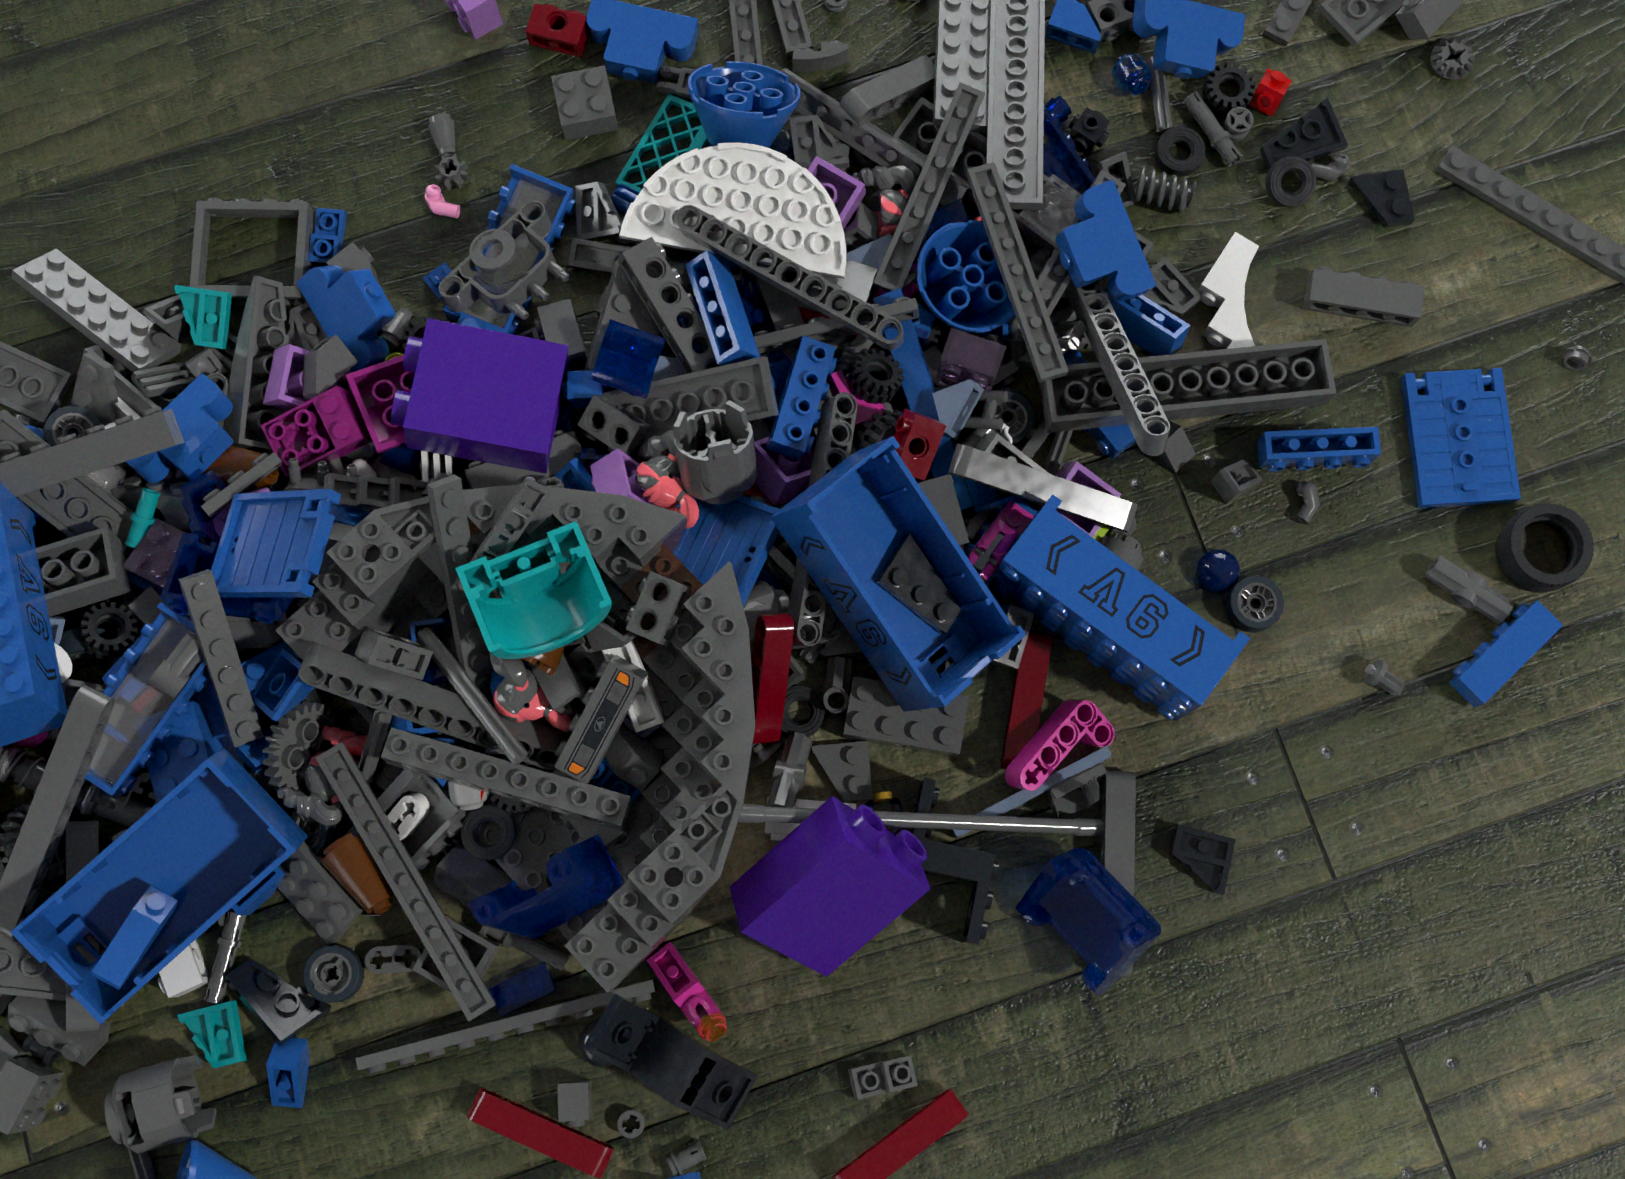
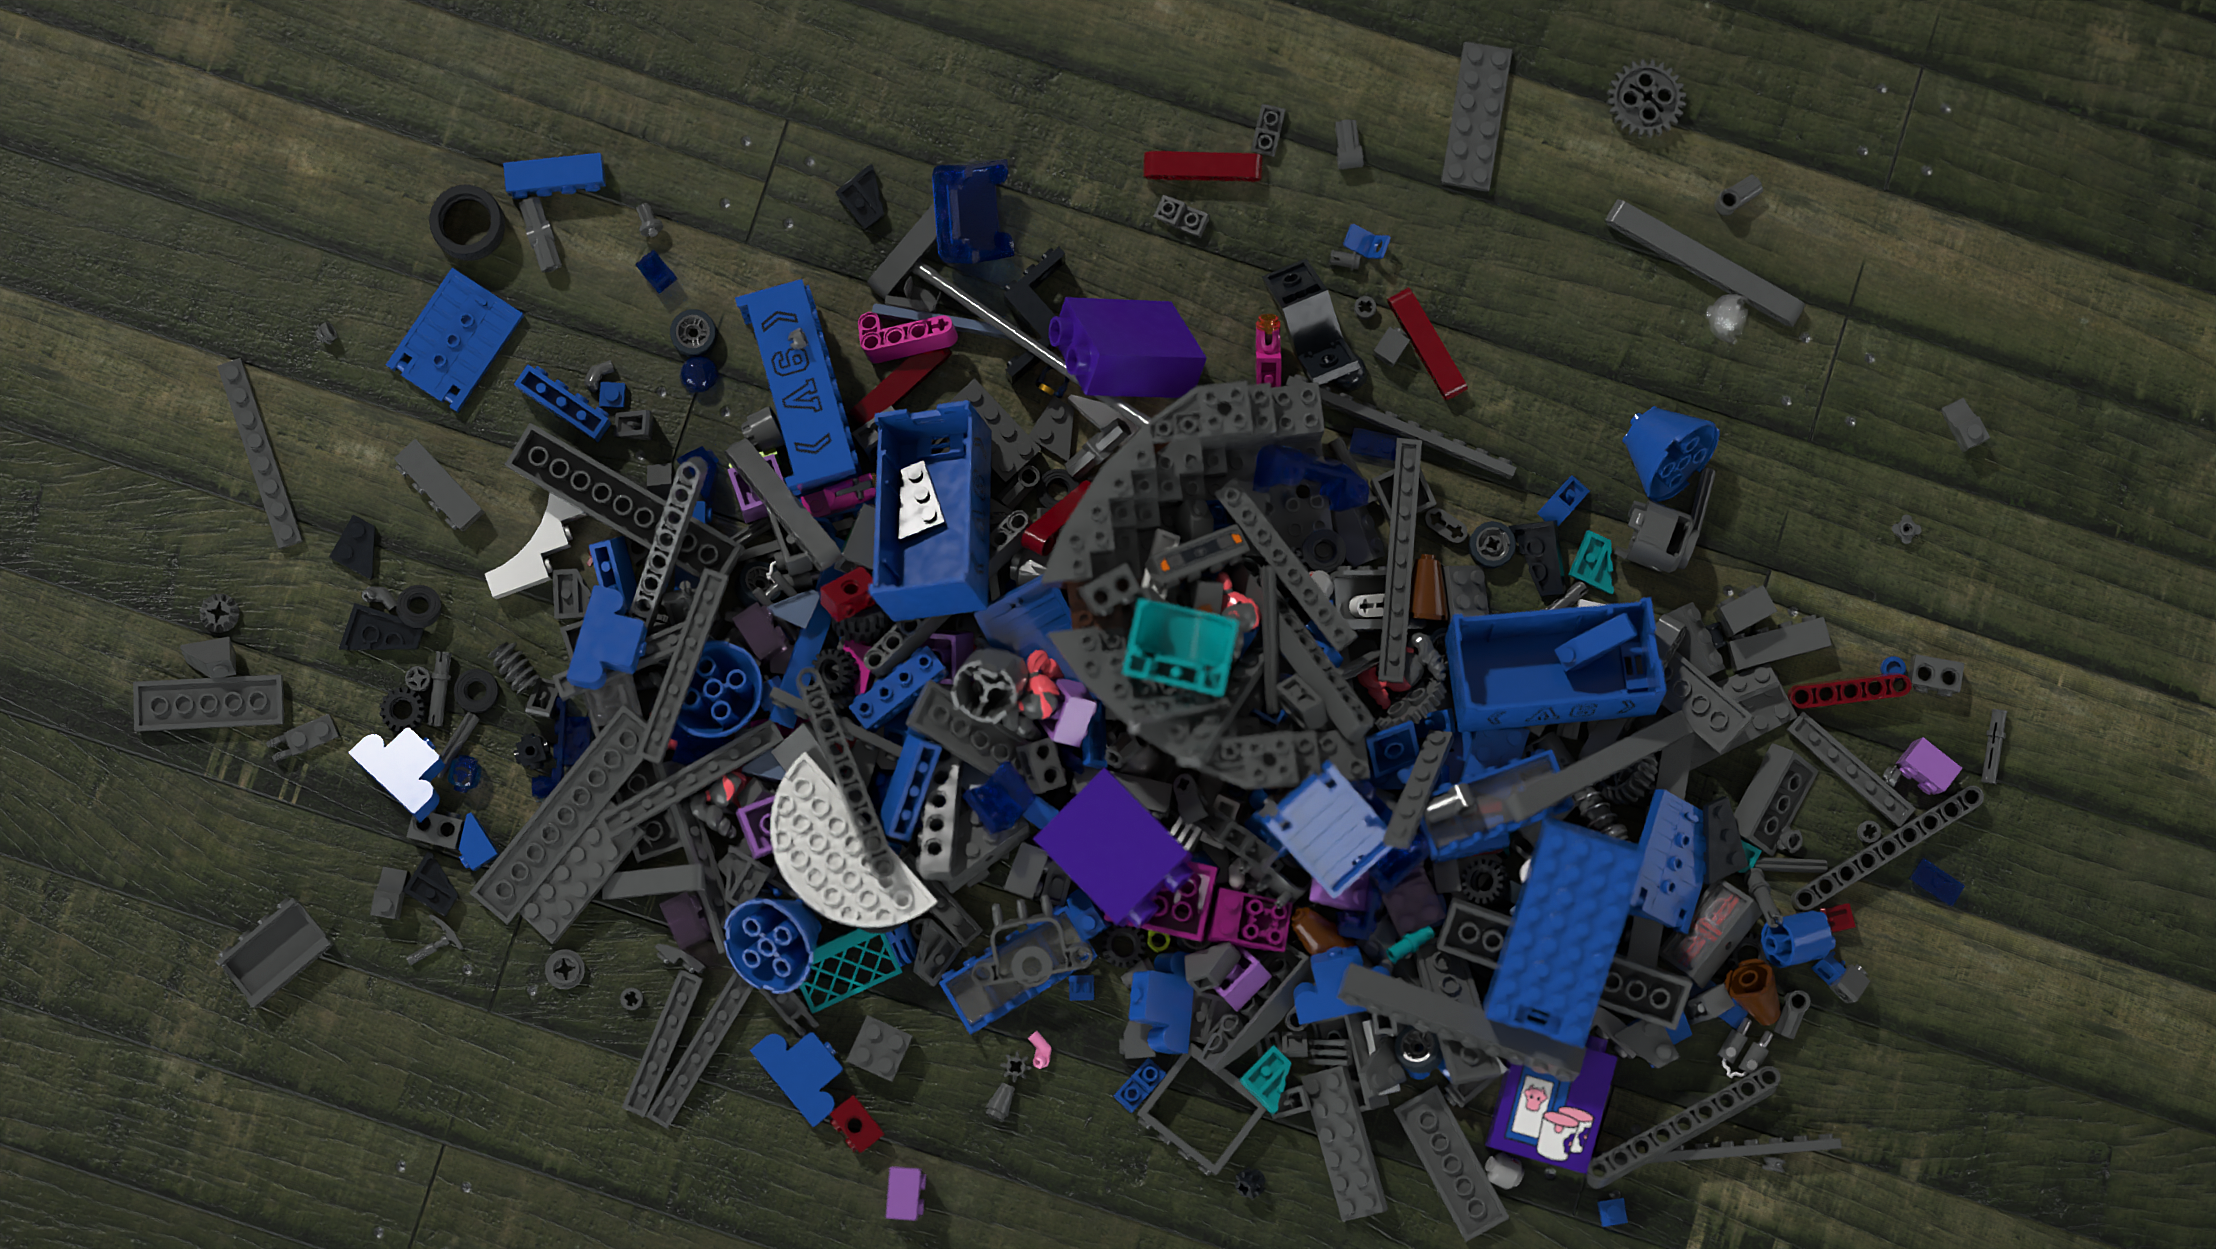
camera: 145 degrees left, 5 degrees up
dark grey plate [201,452,283,518] -> none
red bracket [1249,68,1292,116] -> none
none -> blue plate [599,382,626,409]
none -> clear blue bracket [636,250,678,294]
none -> clear purple brick [659,892,712,951]
none -> clear blue slope [676,446,719,505]
none -> dark grey hinge [788,328,809,350]
none -> black gear [1235,1167,1266,1200]

